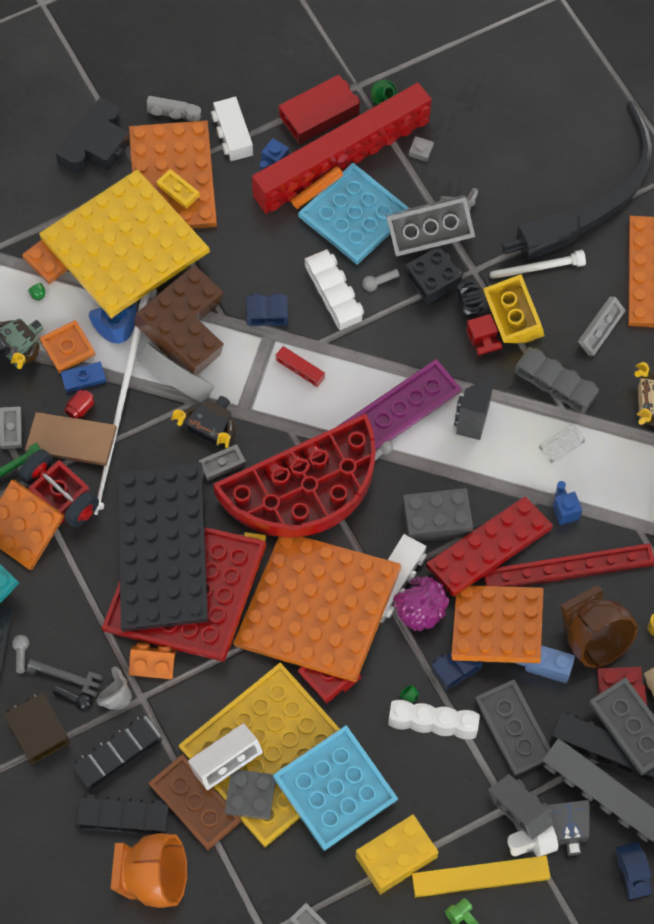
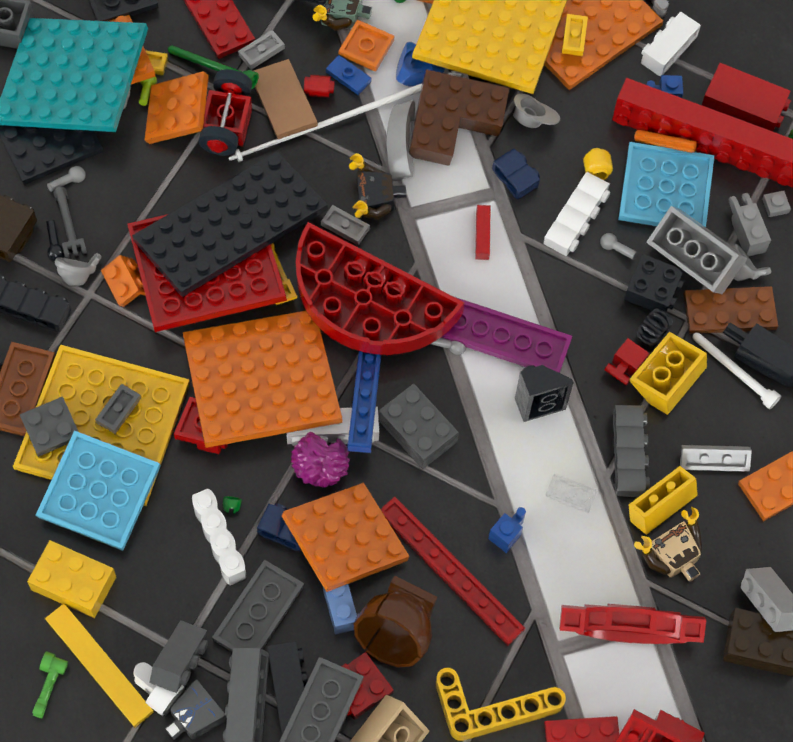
camera: 55 degrees right, 0 degrees up
white brick [188,723,263,790] -> none
red plate [426,496,553,597] -> none
none -> dark grey plate [95,384,141,434]
none -> blue tile [348,351,381,453]
none -> light grey piece [513,94,560,128]
none -> yellow head [583,148,613,180]
none -> yellow brick [628,466,698,535]
none -> dark orange plate [684,286,778,334]
none -> light grey hinge [729,193,771,257]

